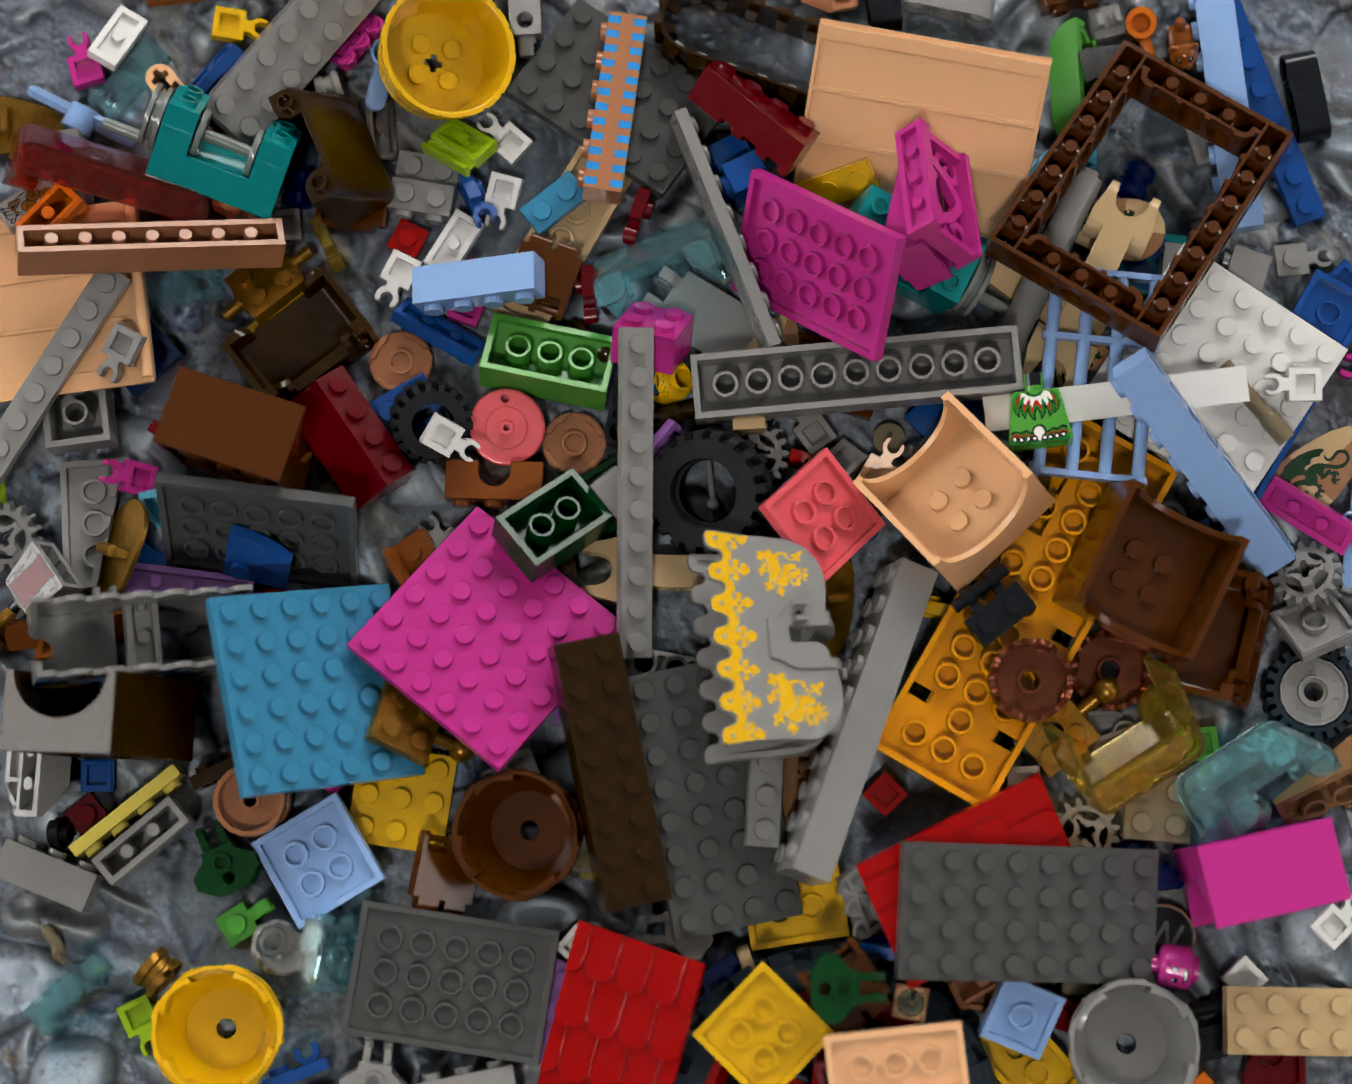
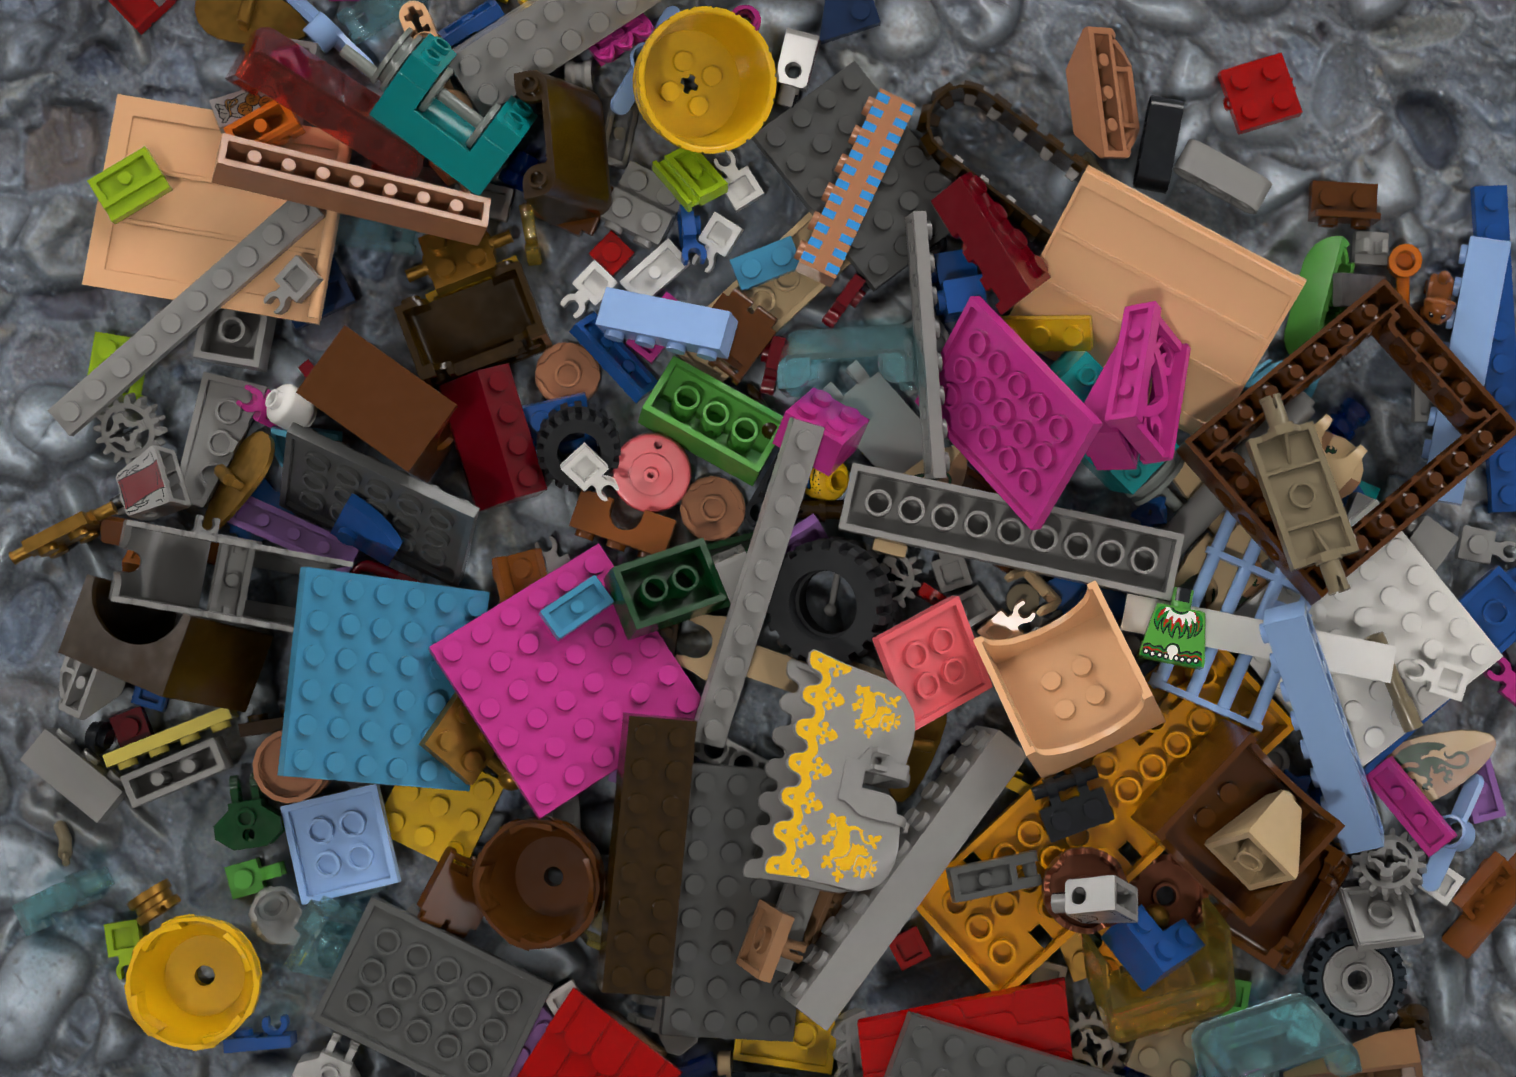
camera: 10 degrees right, 5 degrees up
none -> white head [265,384,317,430]
none -> dark azure plate [539,575,615,641]
none -> medium nougat tile [736,899,806,983]
none -> dark grey plate [946,850,1042,903]
none -> tan piece [1004,569,1062,617]
none -> light grey torso [1051,875,1138,924]
none -> blue brick [1101,904,1205,992]
none -> blue plate [1131,496,1167,527]
none -> tan slope [1204,789,1302,891]
none -> dark tan plate [1245,393,1360,596]

